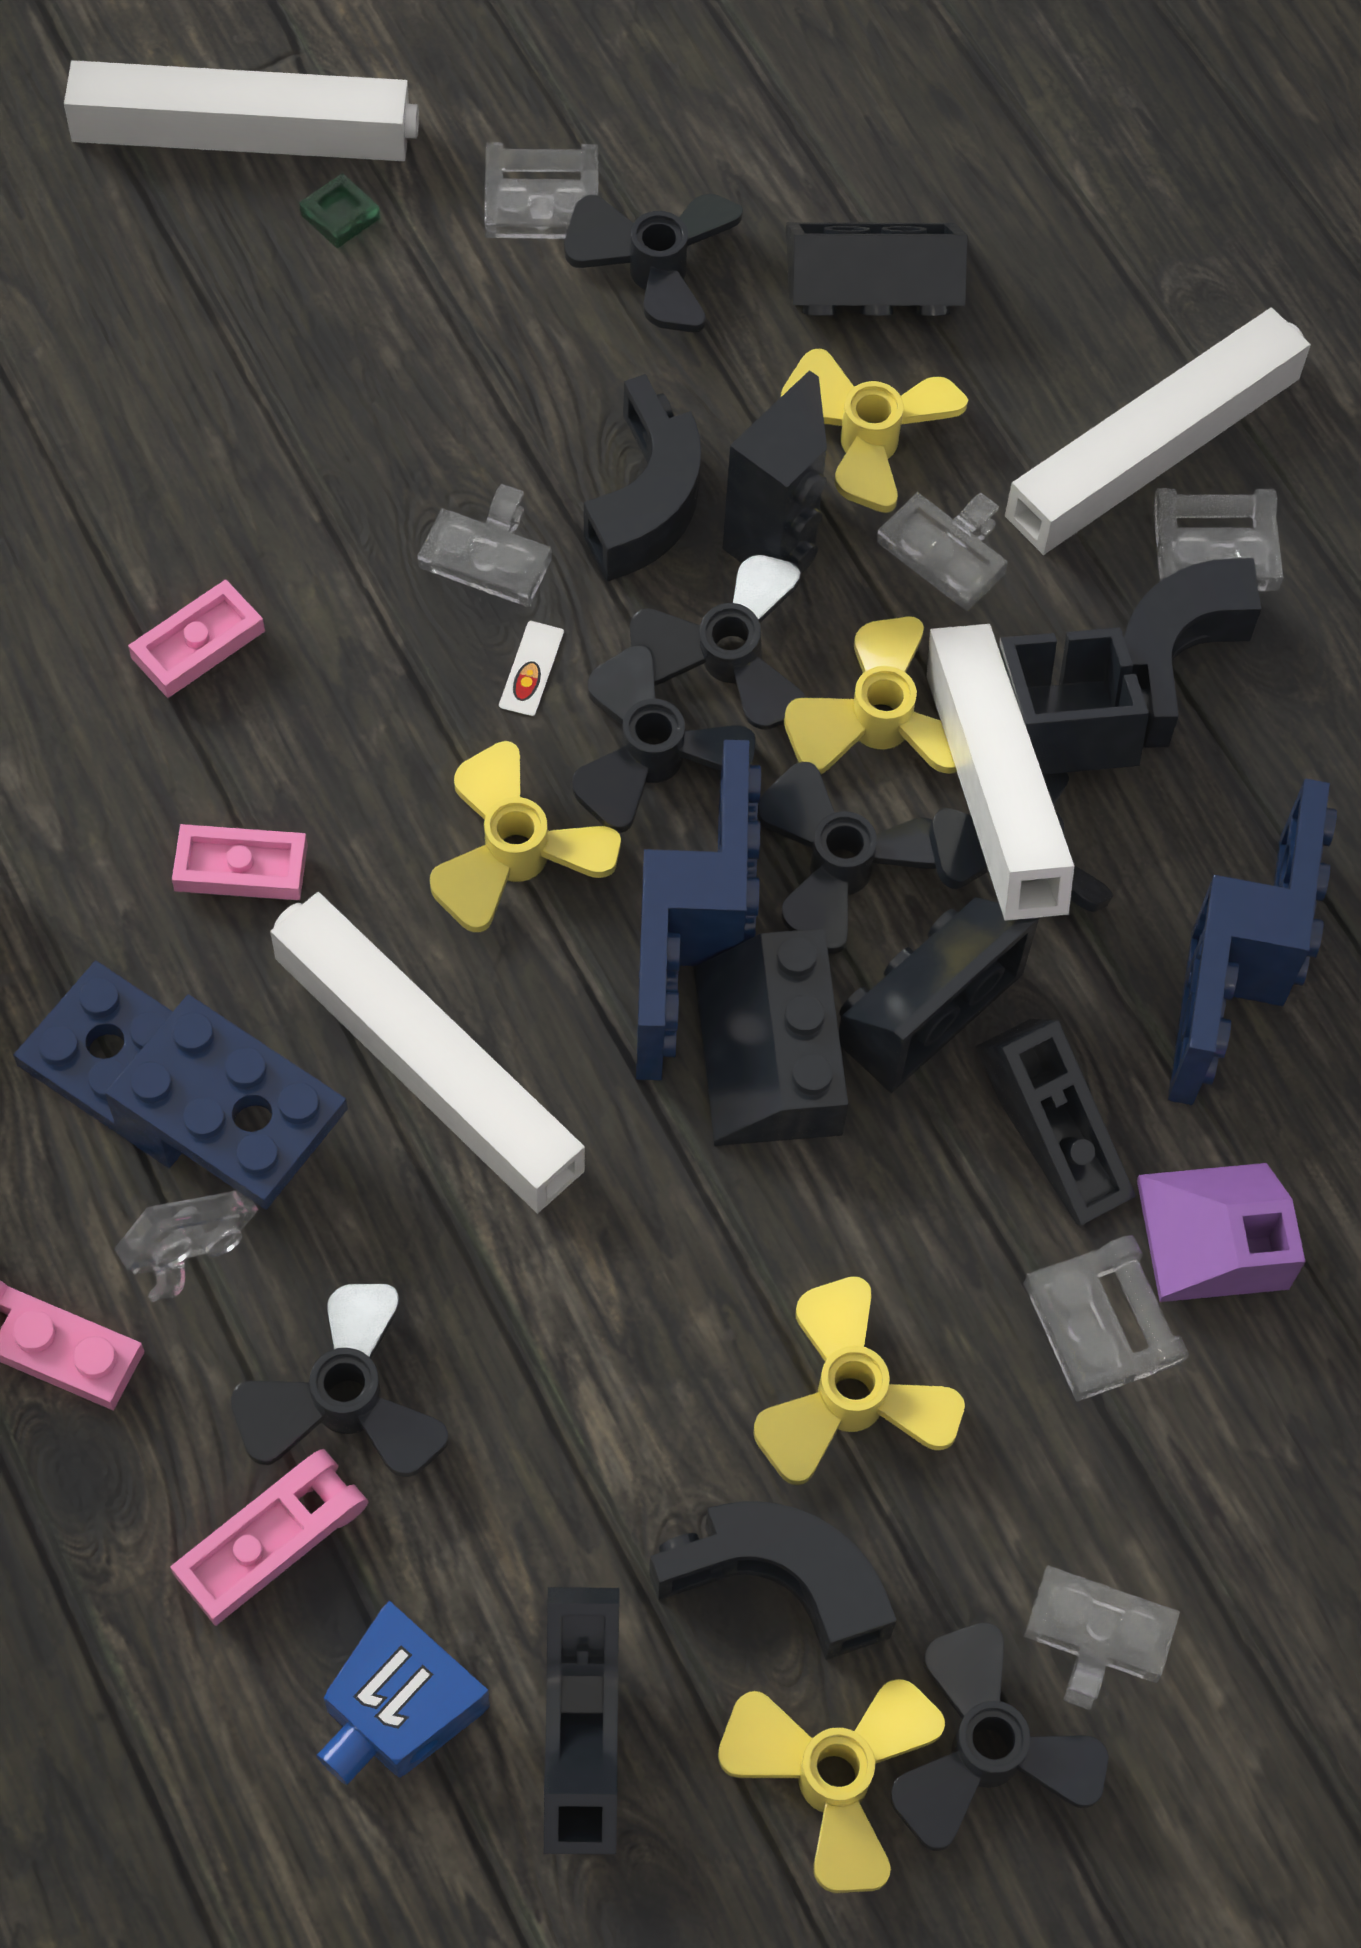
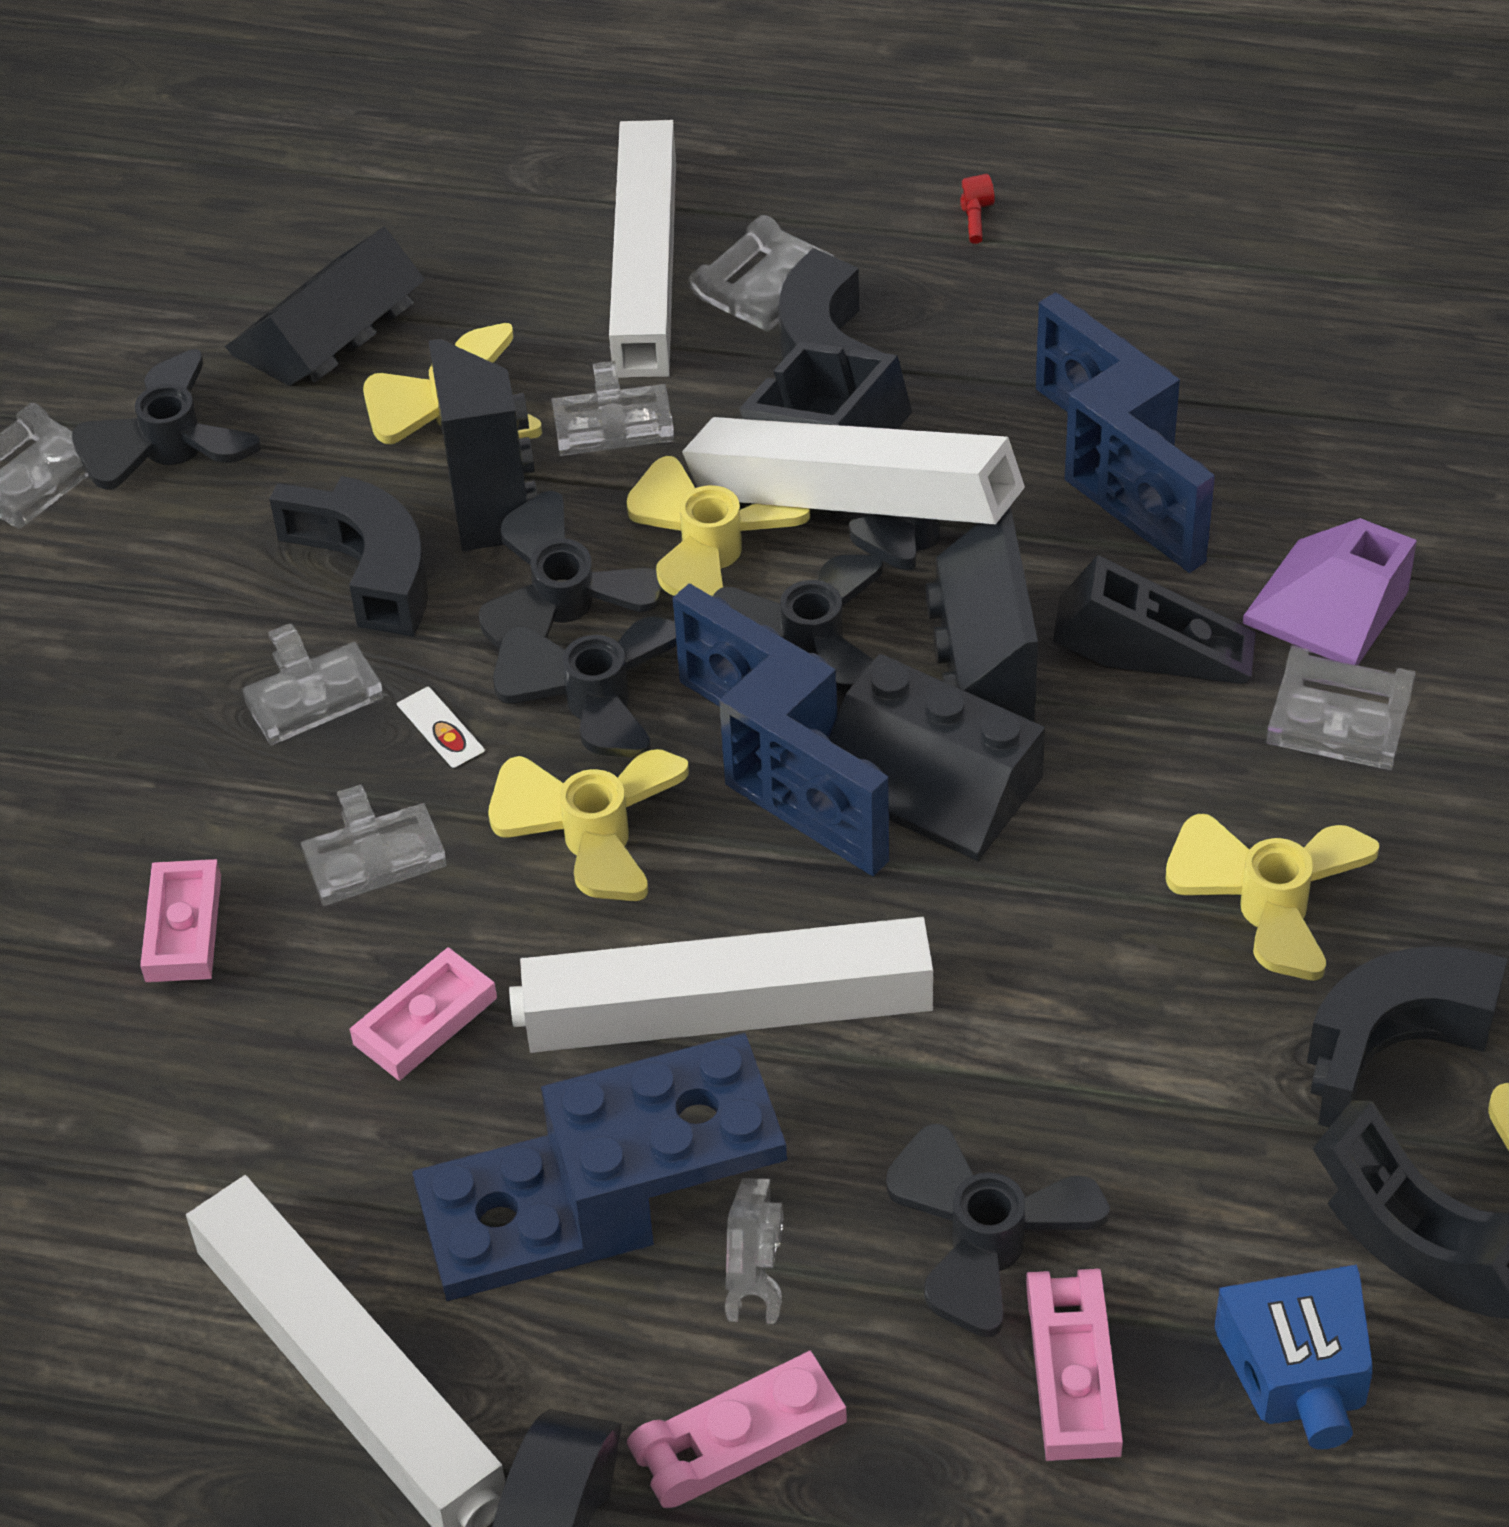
camera: 45 degrees left, 15 degrees down
none -> clear plate [301,784,447,906]

